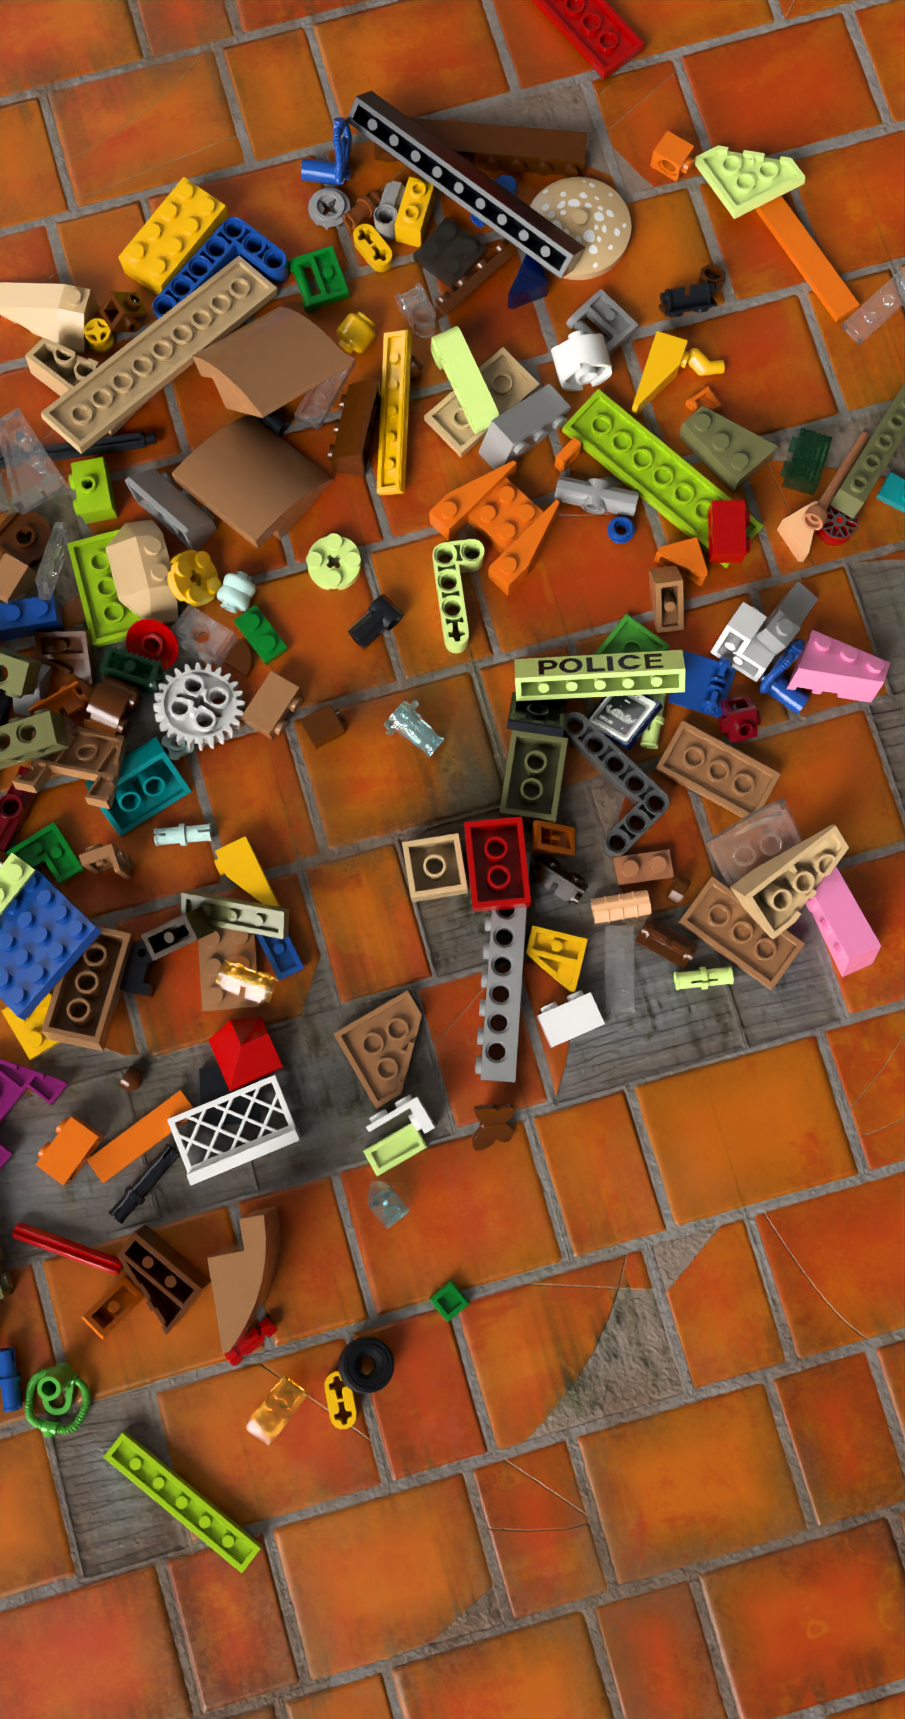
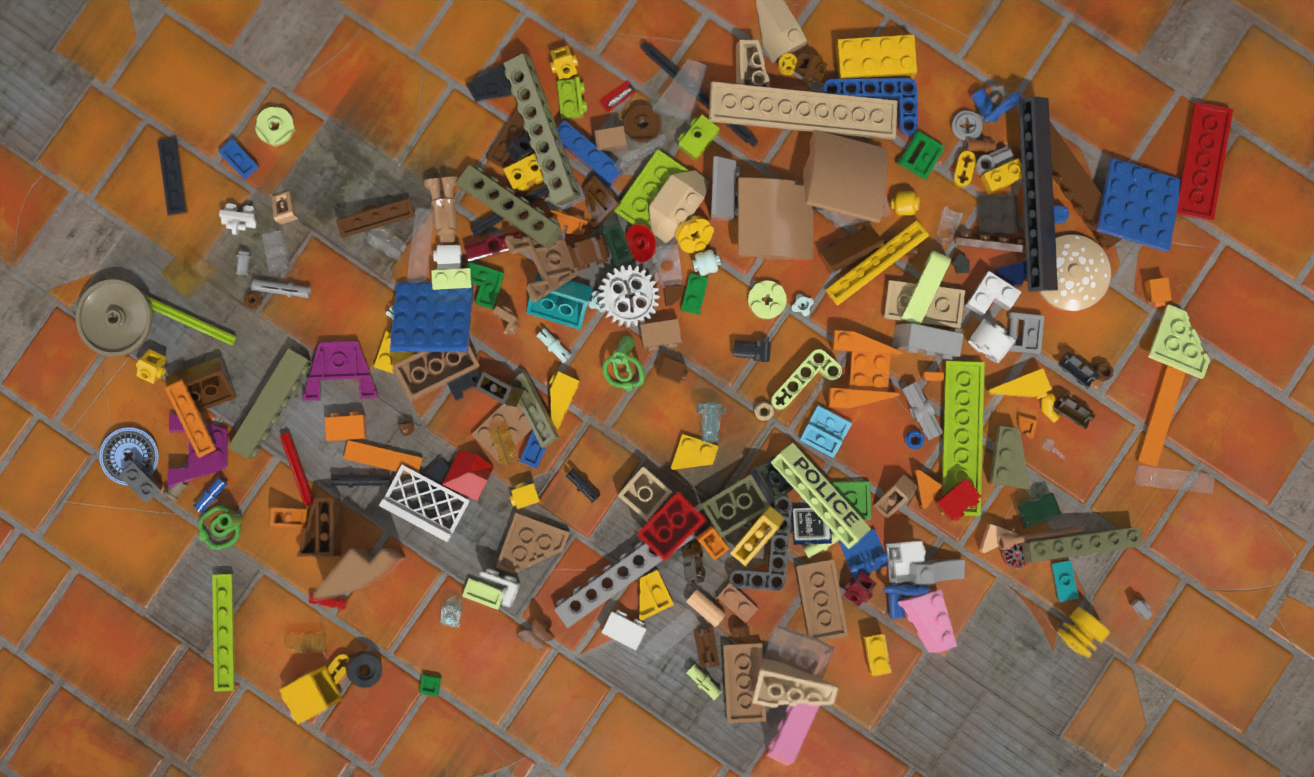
camera: 50 degrees right, 5 degrees up
none -> yellow slope [280,666,343,724]
none -> yellow brick [510,482,541,509]
none -> black pin [565,468,600,503]
none -> bright green piece [602,336,645,392]
none -> yellow wing [671,434,719,470]
none -> yellow brick [730,506,785,566]
none -> tan plate [754,402,774,421]
none -> light aqua plate [792,294,814,316]
none -> medium azure slope [800,404,852,458]
none -> yellow brick [863,633,891,676]
none -> pearl dark grey piece [951,253,970,274]
none -> white brick [965,271,1021,316]
none -> clear hand [1042,438,1066,460]
none -> dark brown hinge [1054,394,1095,429]
none -> blue plate [1096,158,1181,252]

